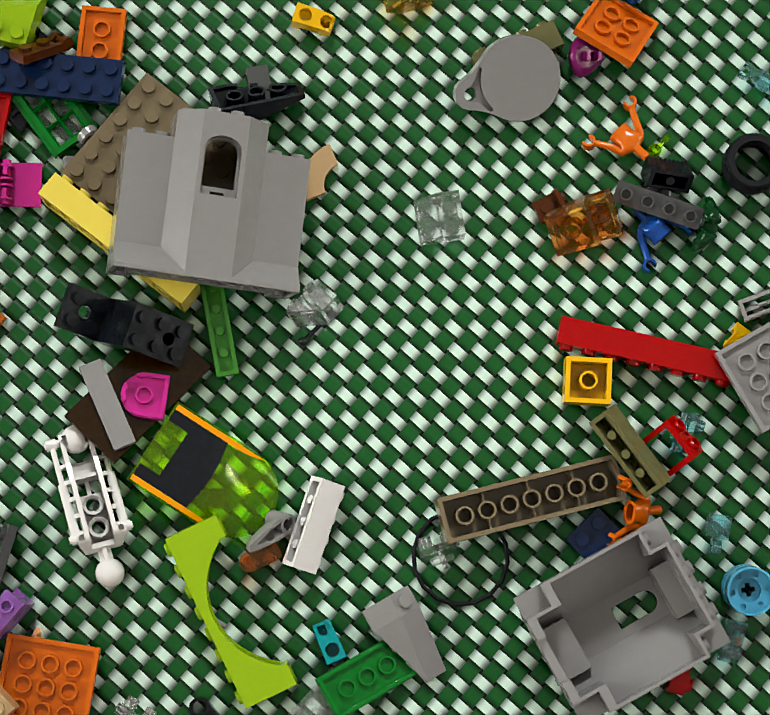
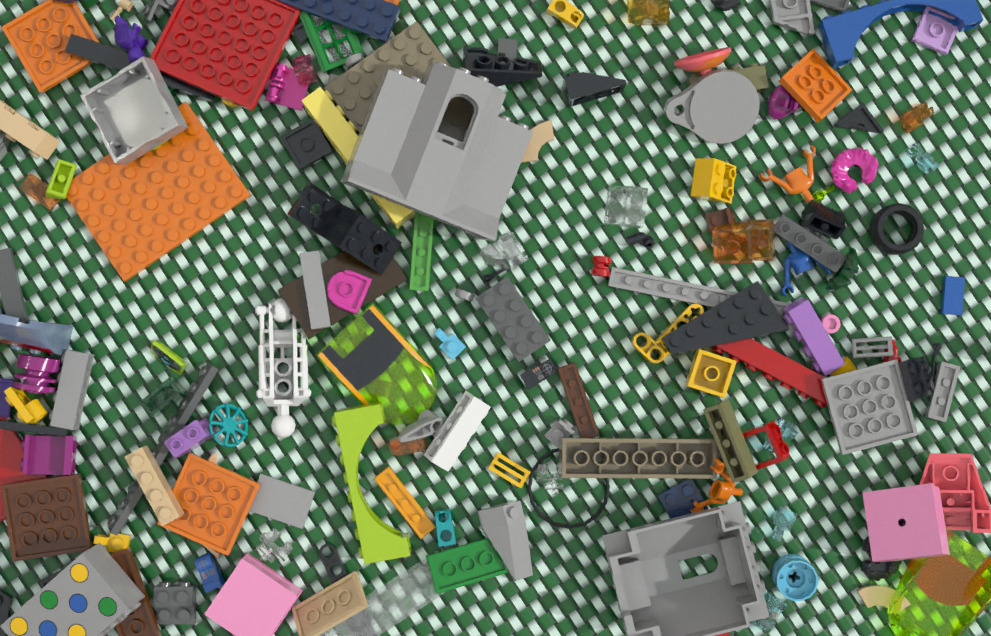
camera: 15 degrees right, 5 degrees up
none -> teal wheel [209,403,249,447]
none -> light grey tile [249,473,316,529]
none -> black plate [280,118,333,170]
none -> clear pink bracket [292,54,317,86]
none -> light orange tile [373,467,436,539]
none -> medium azure plate [434,328,466,360]
none -> light grey tile [454,288,475,302]
none -> dark grey brick [475,277,551,362]
none -> yellow tile [488,452,531,488]
none -> black leg [520,358,558,390]
none -> light grey bracket [544,418,574,448]
none -> reddish brown tile [557,362,600,438]
none -> black slope [562,71,627,108]
none -> red wheel [591,256,612,277]
none -> light grey plate [608,267,791,322]
none -> black arm [625,232,654,249]
none -> yellow beam [631,304,704,363]
none -> black wing [661,281,790,356]
none -> coral dish [674,47,731,75]
none -> yellow slope [691,158,736,204]
none -> medium lavender brick [782,297,845,376]
none -> bright pink tile [820,314,840,334]
none -> dark pink piece [831,148,879,193]
none -> black tile [834,103,884,134]
none -> clear orange plate [900,102,934,133]

